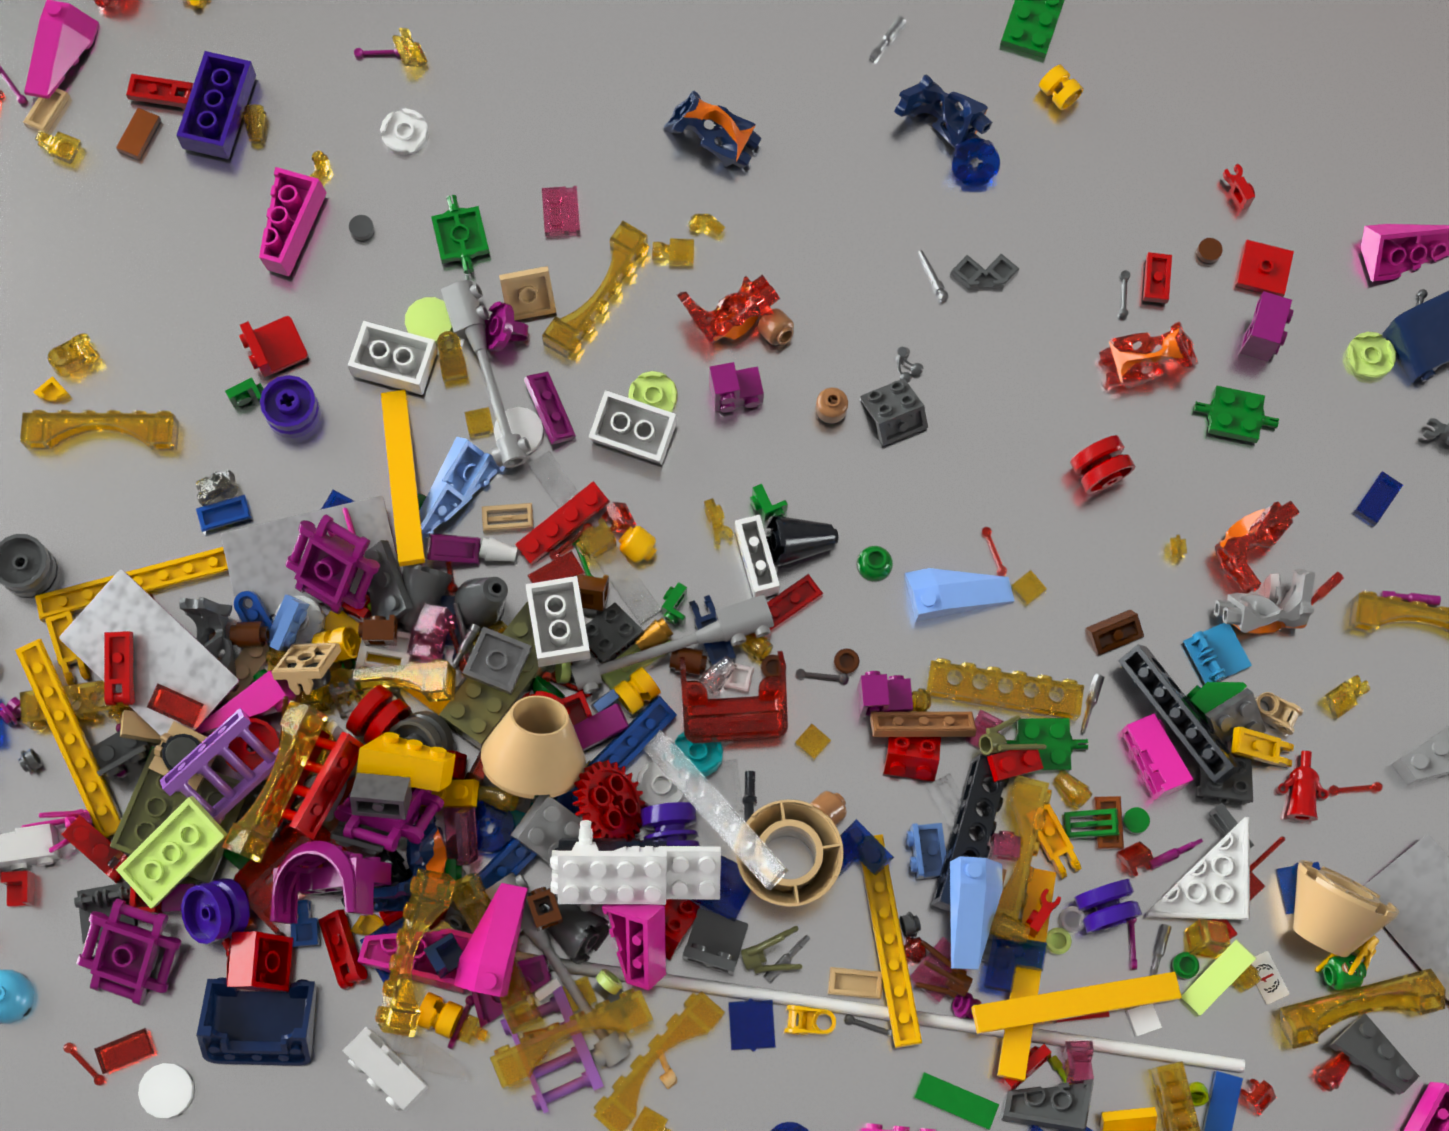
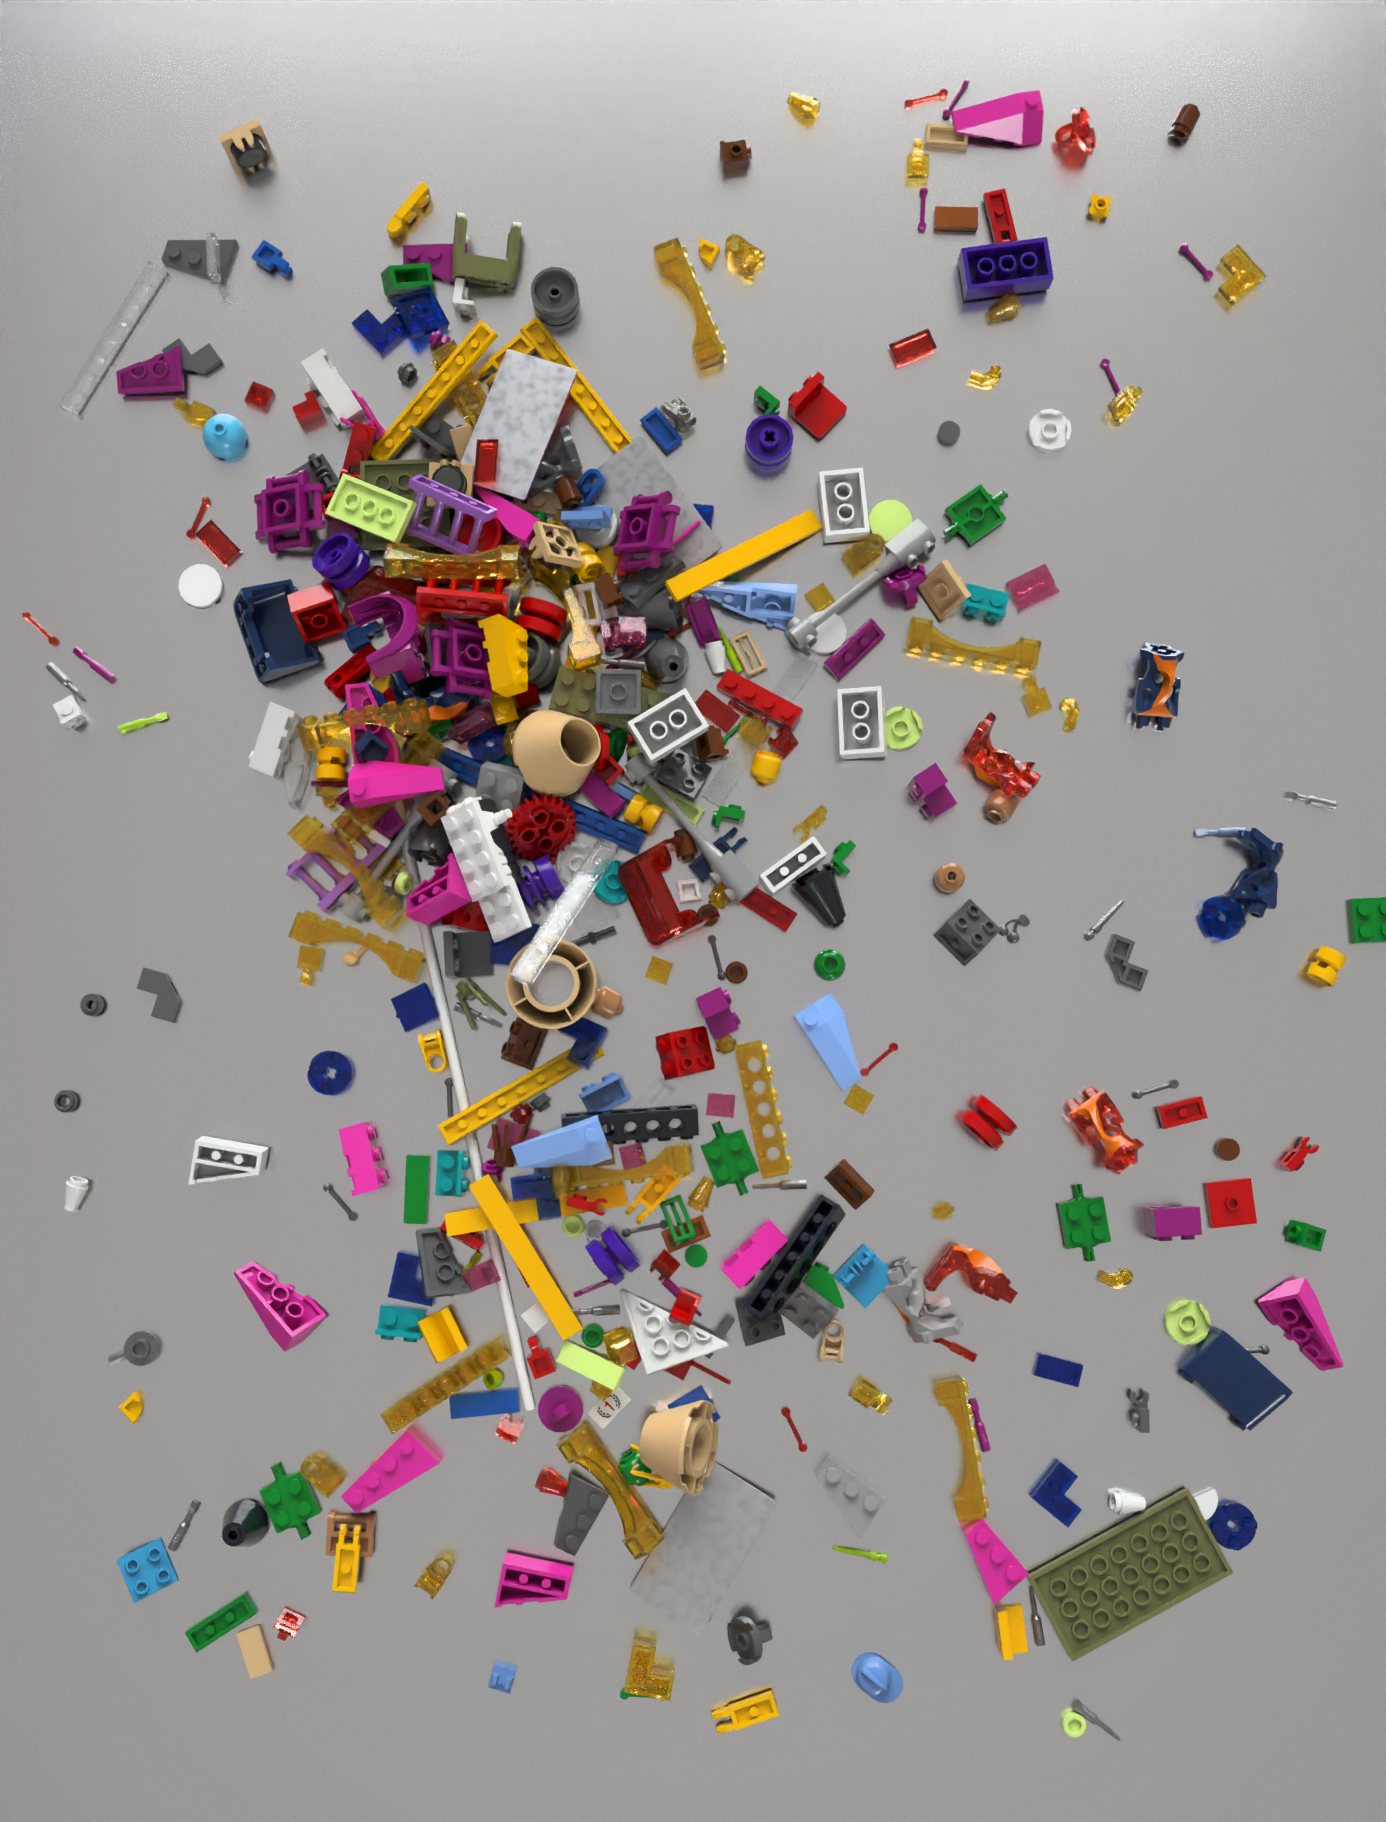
camera: 70 degrees right, 10 degrees up
red plate [104,631,135,706] -> none
dark pink wedge [259,167,327,277] -> none
clear tile [328,678,362,719] -> none
flat silver brick [350,773,412,820] -> none
pearl gold cone [634,618,674,651] -> none
clear cone [699,656,737,694] -> none
tan tile [828,967,883,1000] -> none
medium nougat tile [870,712,977,737] -> none
olive plant [979,715,1046,755] -> none
red plate [987,750,1044,782] -> none
yellow hinge [1231,727,1294,767] -> none
red piece [1276,751,1329,821] -> none
none -> teal bracket [435,1150,469,1197]
none -> reddish brown bracket [501,1017,548,1070]
none -> red plate [527,1335,557,1379]
none -> magenta tile [538,1385,583,1432]
none -> dark grey hinge [622,1220,668,1237]
none -> red panel [669,1288,702,1327]
none -> lime piece [718,627,743,674]
none -> clear red tile [889,329,937,364]
none -> magenta hinge [918,187,928,232]
none -> teal bracket [960,583,1009,622]
none -> clear yellow arm [1098,1269,1133,1289]
none -> sand blue piece [1195,827,1246,837]
none -> green bracket [1286,1220,1327,1252]

